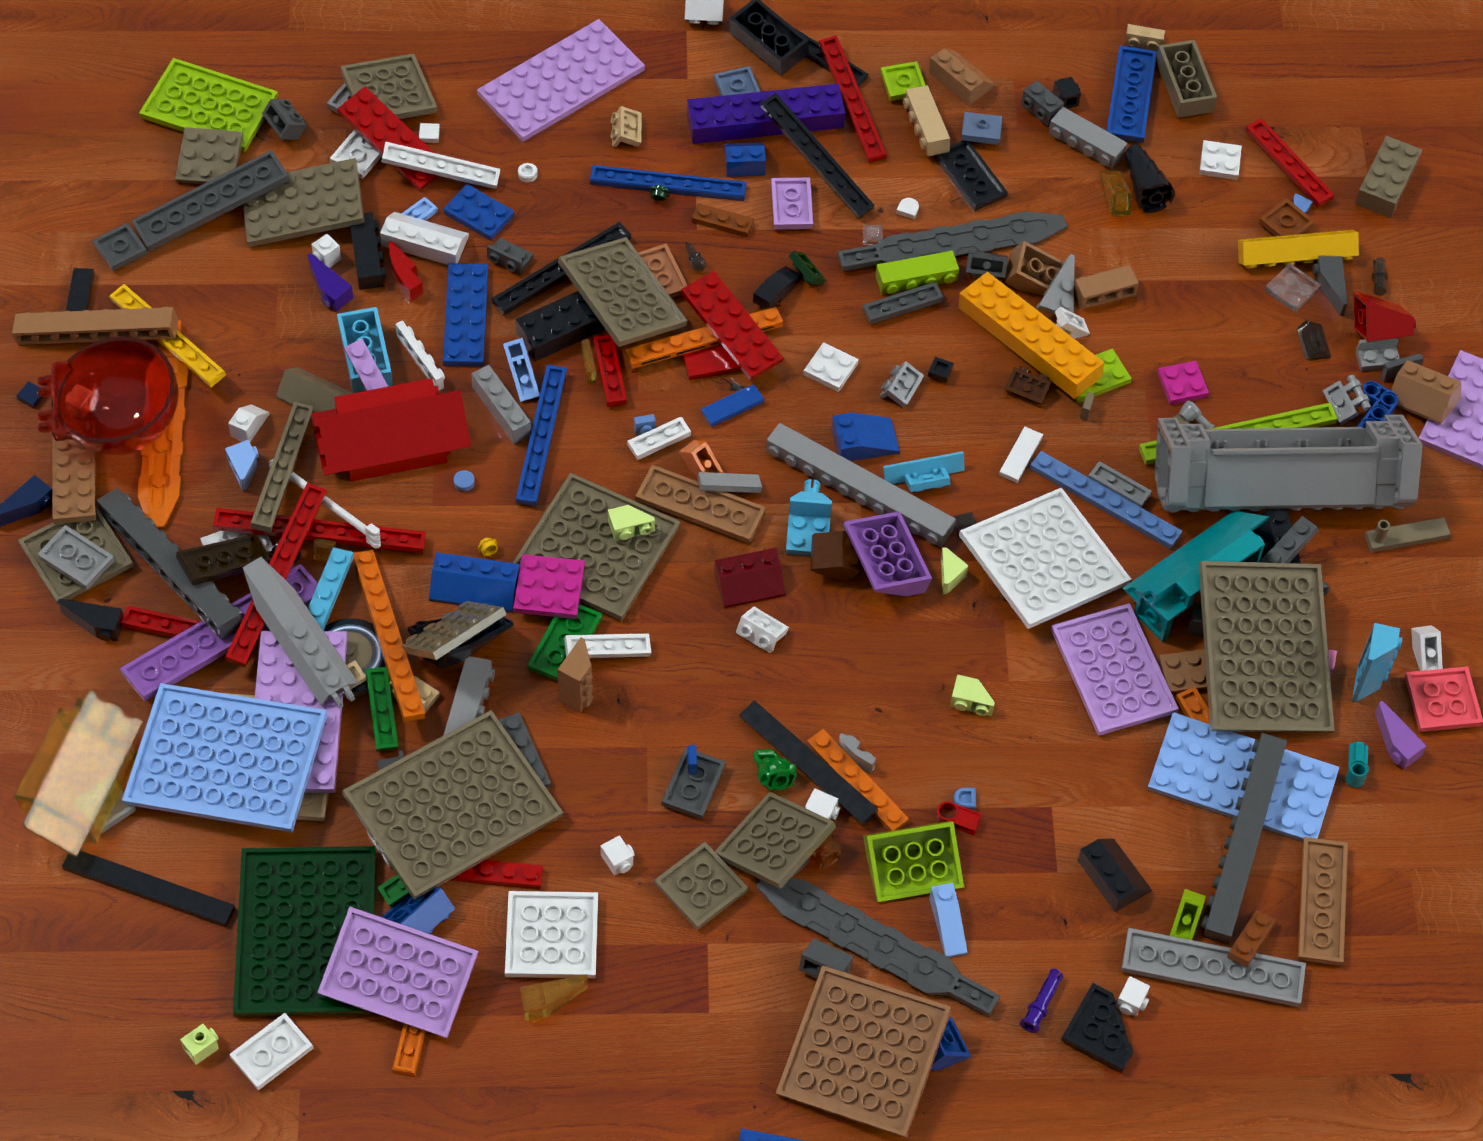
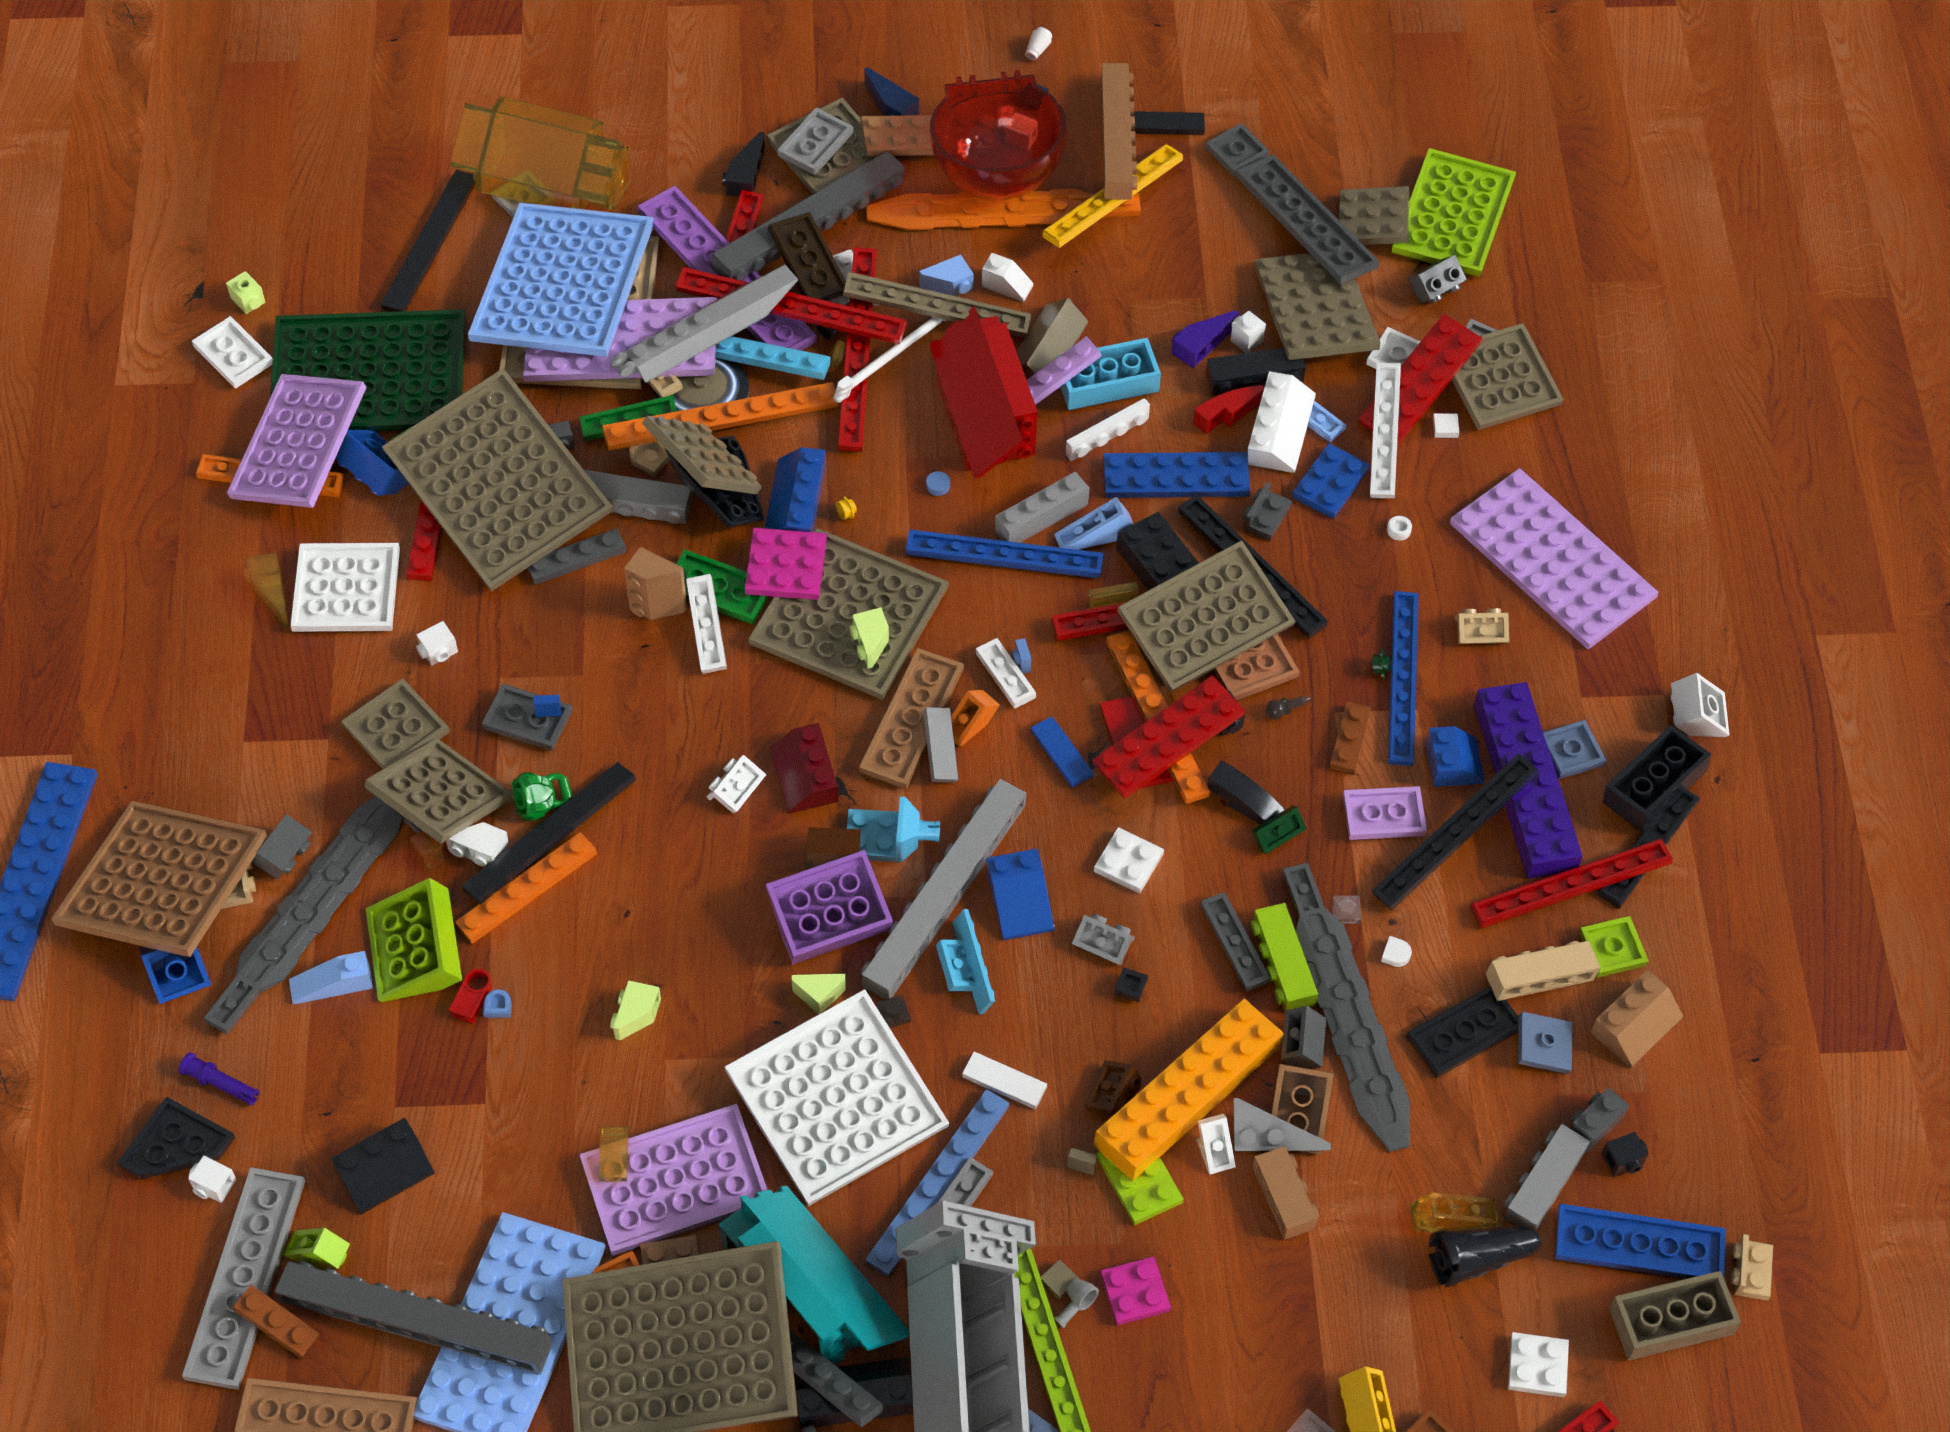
camera: 90 degrees right, 0 degrees up
light grey slope [838,733,876,775] -> none
none -> clear yellow tile [599,1127,629,1182]

